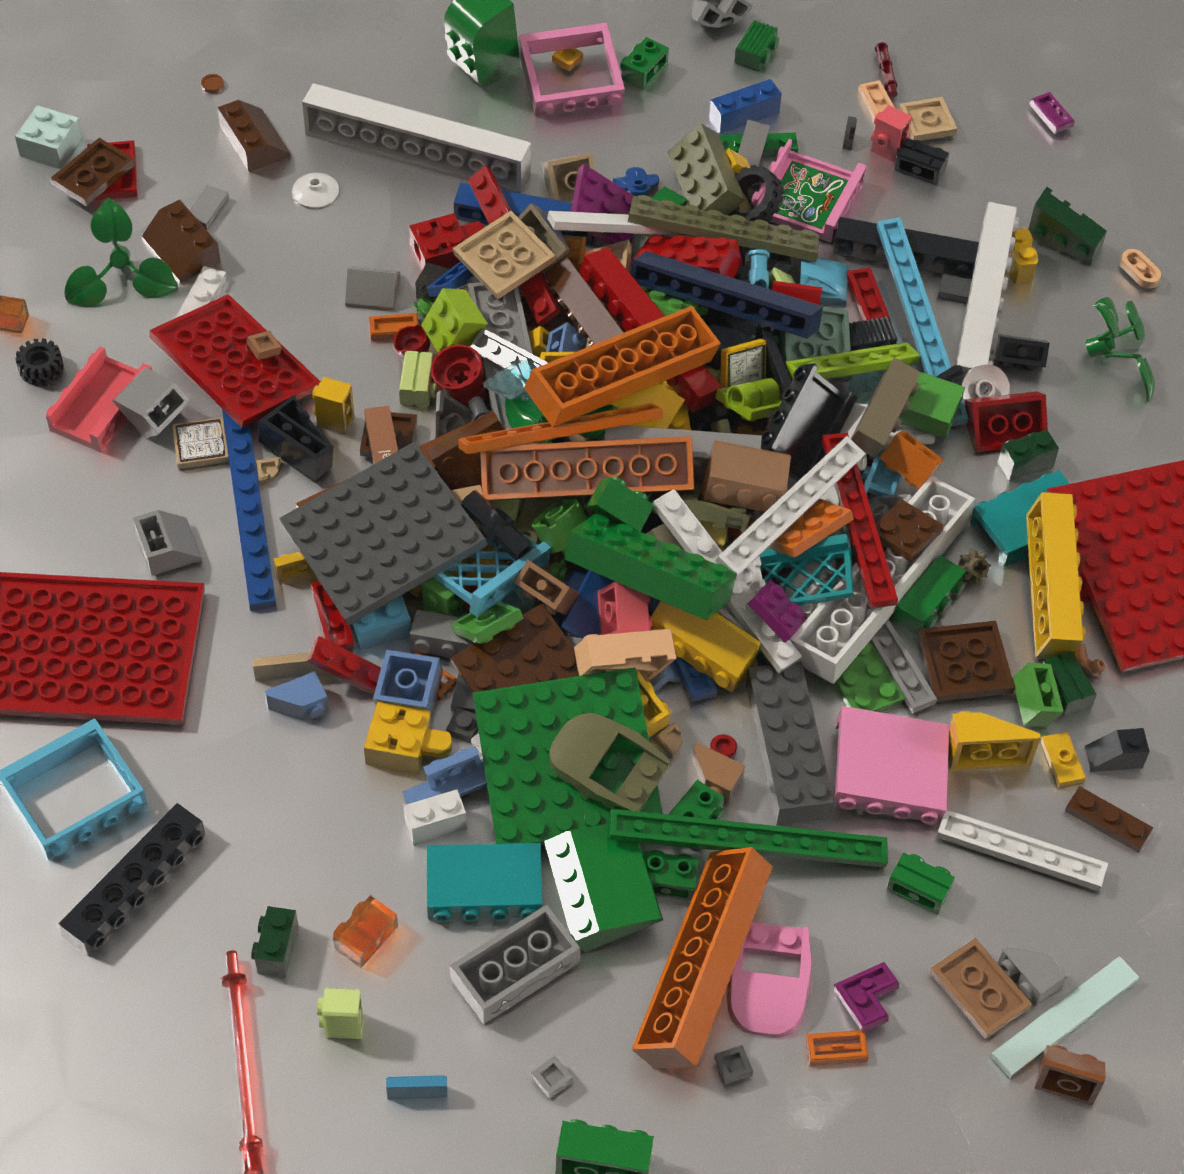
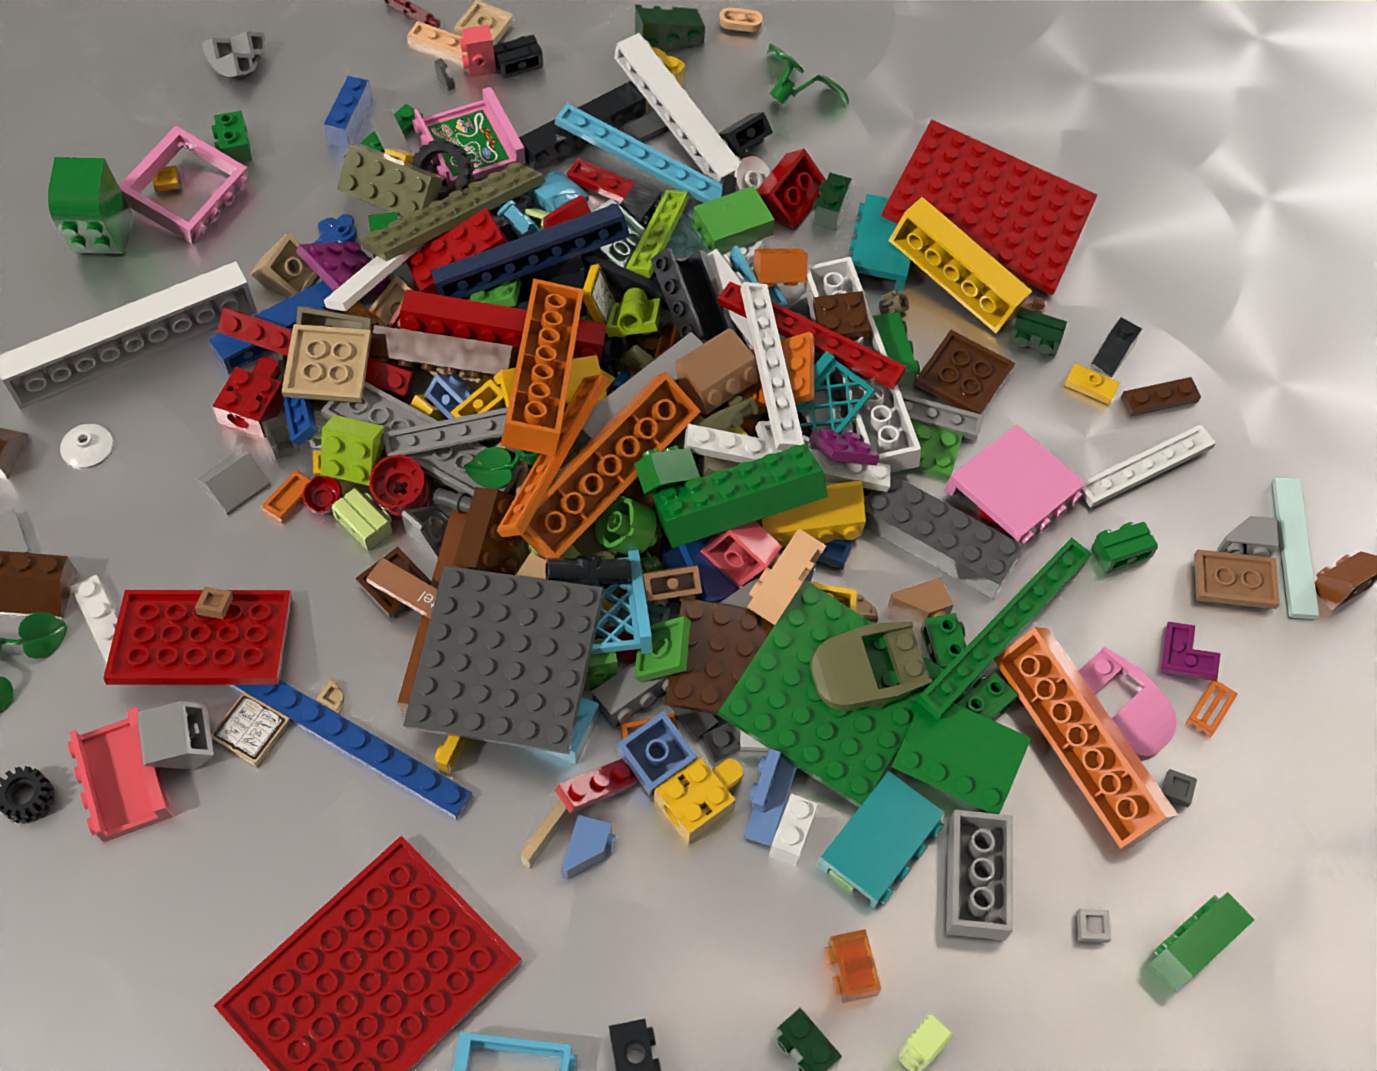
camera: 50 degrees left, 5 degrees up
light grey slope [133,510,202,576] -> none
black wedge [258,395,334,480] -> none
red plate [310,581,354,649] -> none
yellow brick [312,376,355,434] -> none
dark azure tile [386,1075,447,1099] -> none
bright green plate [412,297,434,318] -> none
clear light blue slope [483,358,536,401] -> none
red tile [710,734,737,759] -> none
green brick [734,20,780,71] -> none
dark tan brick [850,357,921,458] -> none
yellow slope [948,711,1041,770] -> none
bright green brick [1012,663,1064,727] -> none

